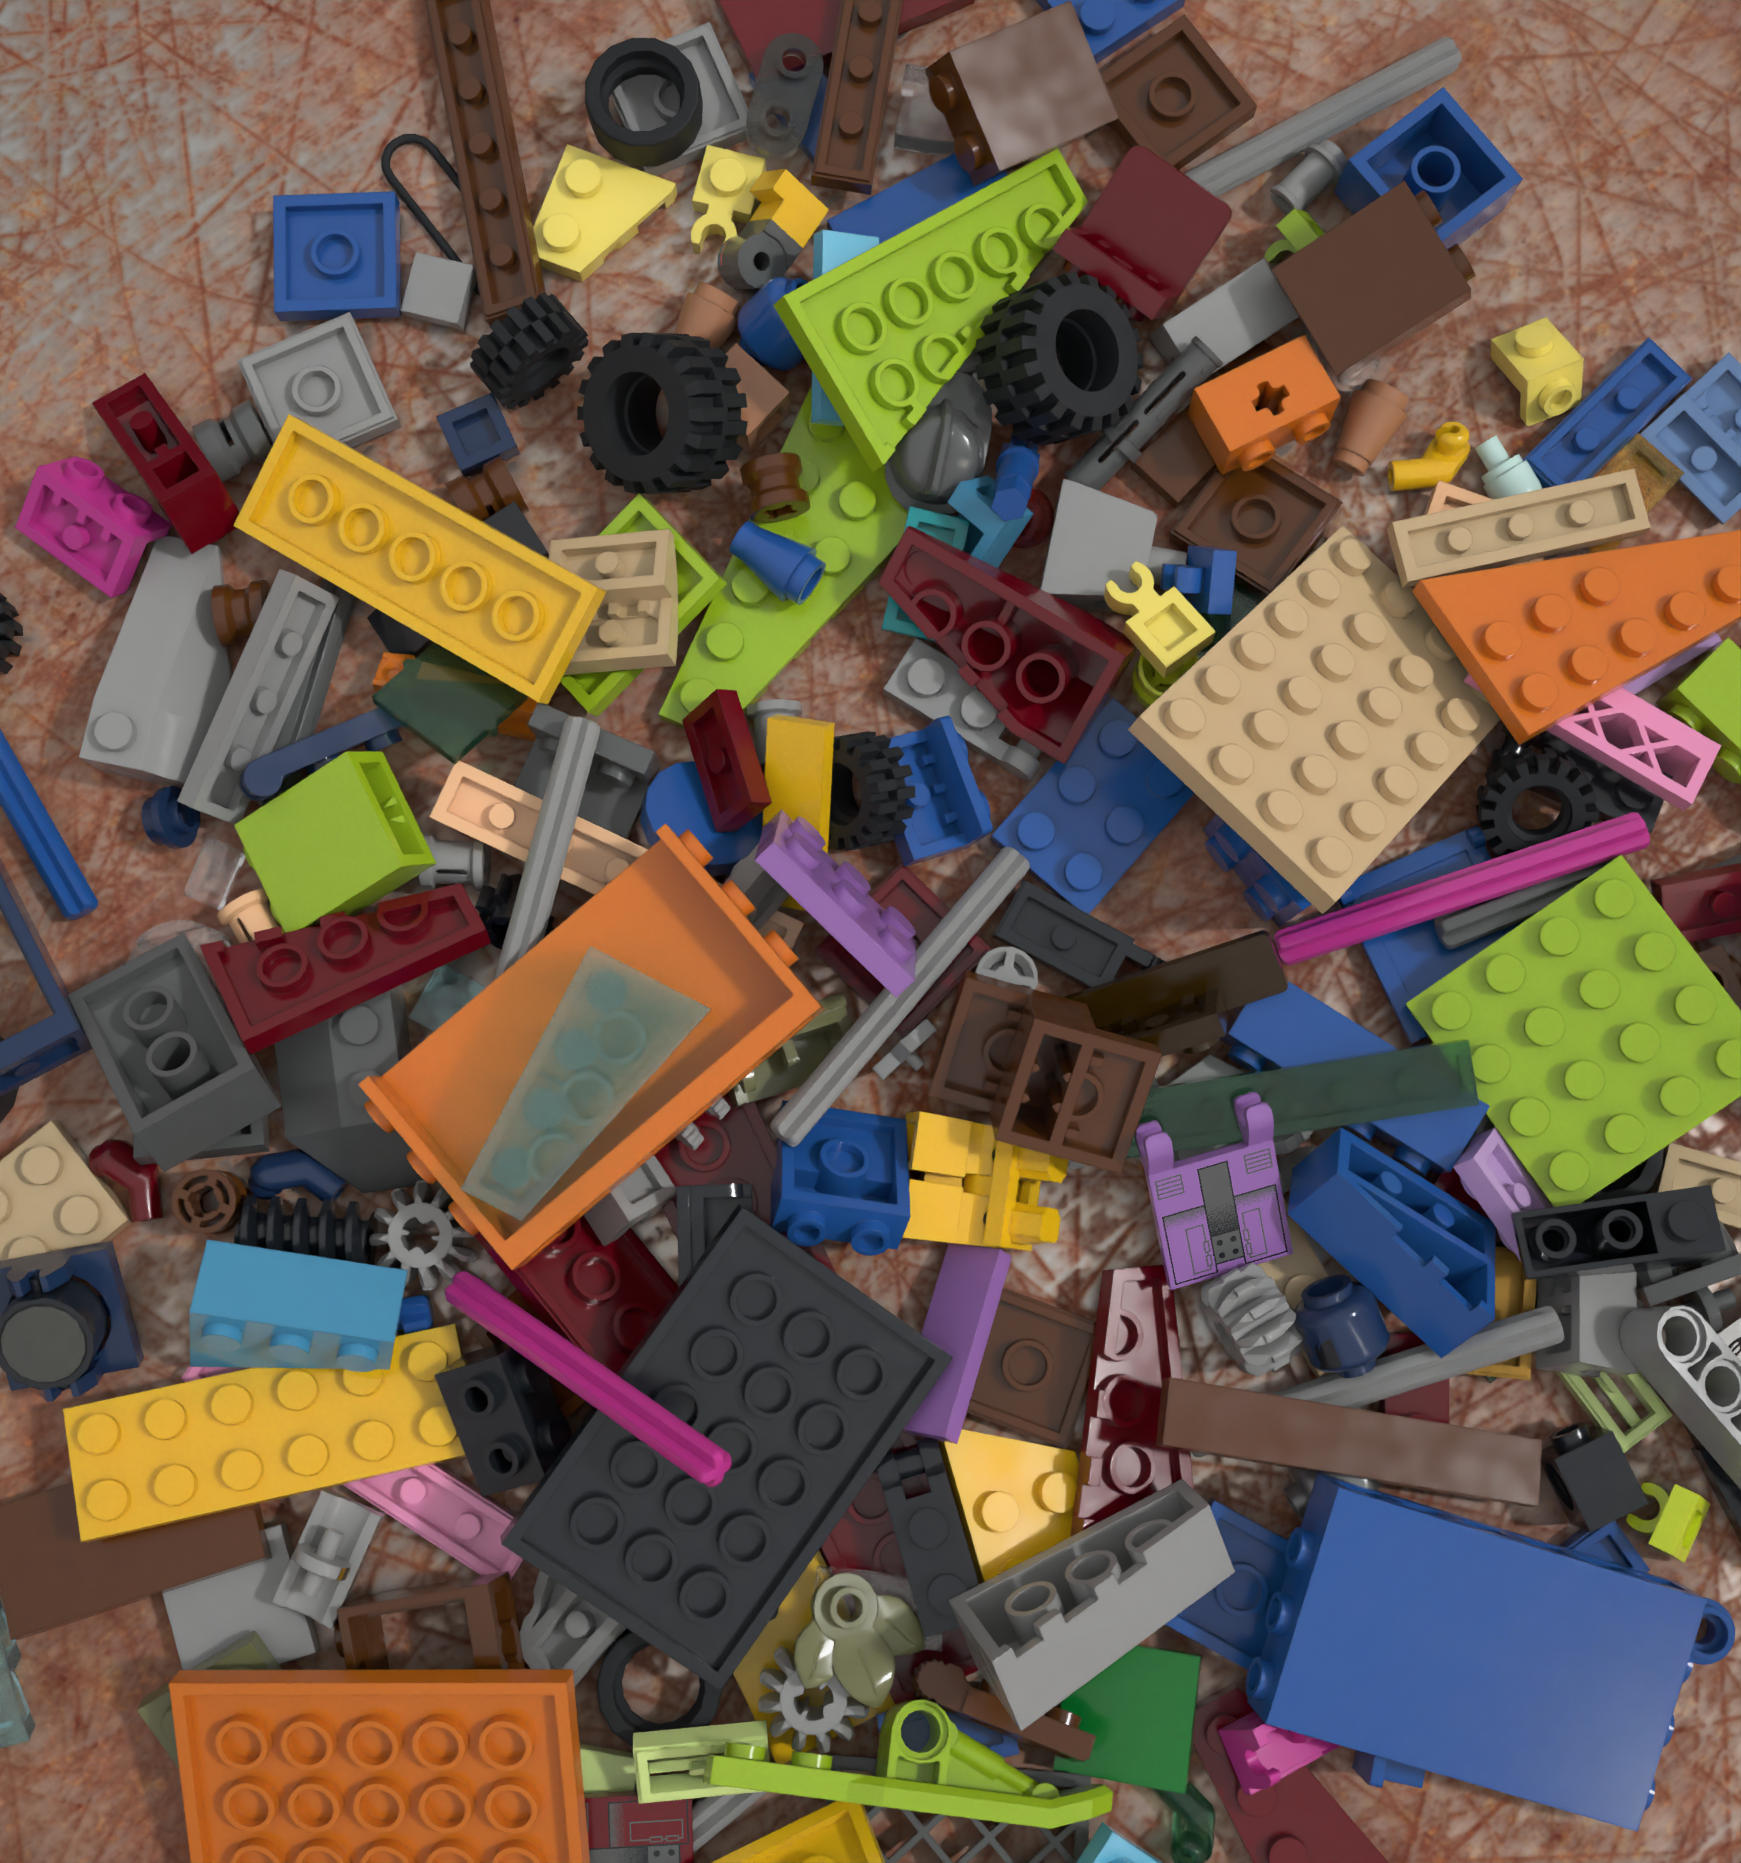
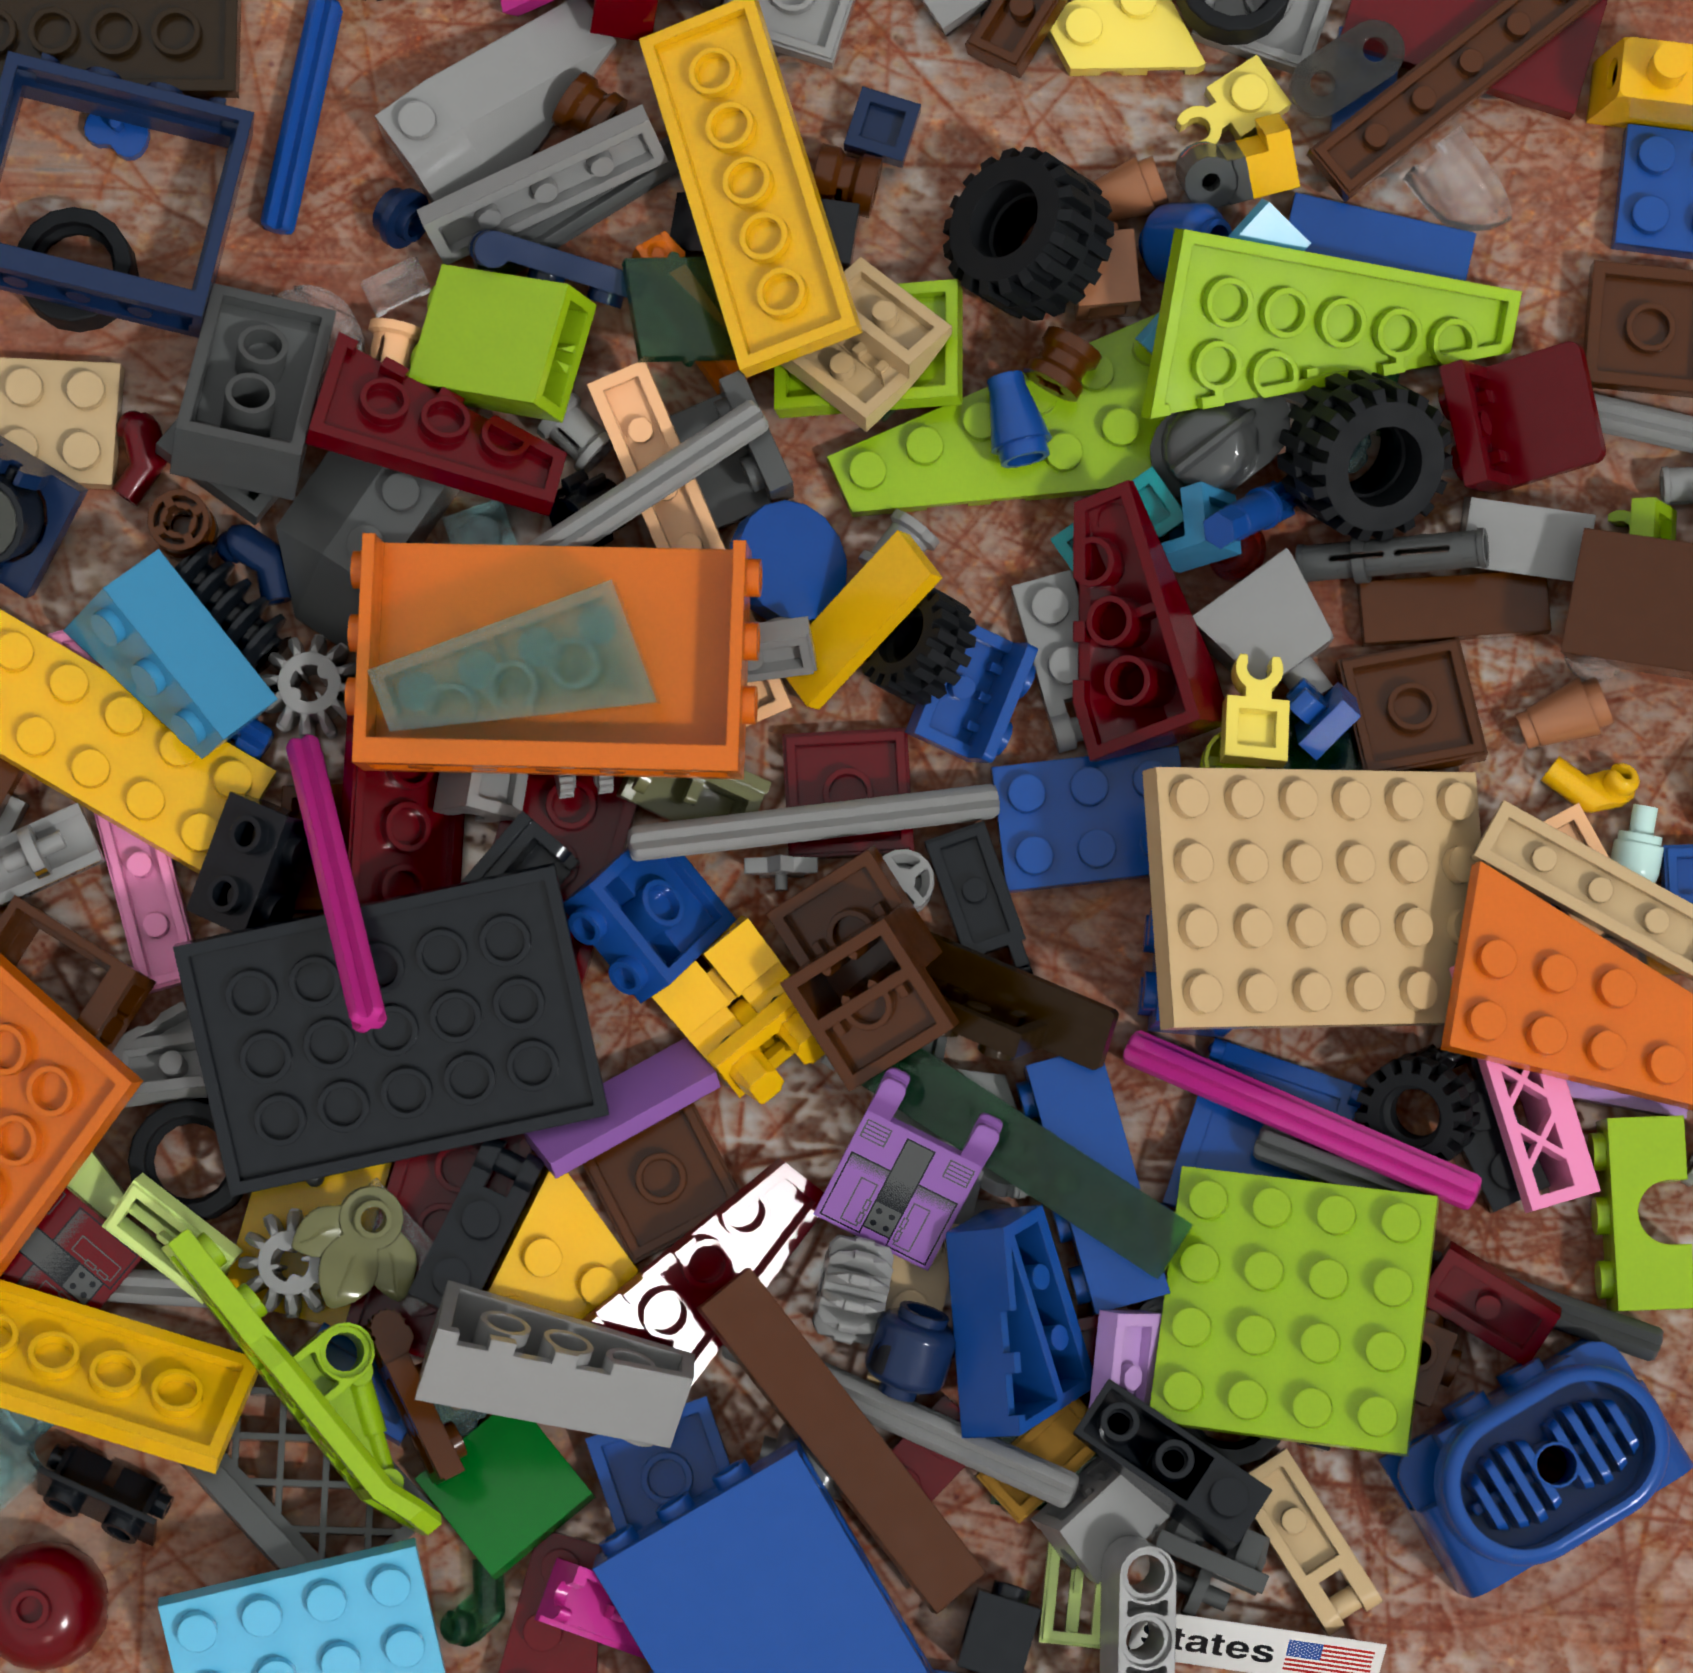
camera: 45 degrees right, 0 degrees up
black tyre [470,293,589,409] -> none
dark red plate [682,689,772,832] -> none
medium lavender plate [755,809,916,998] -> none
reddish brown brick [925,0,1119,186] -> none
orange brick [1187,334,1341,475] -> none

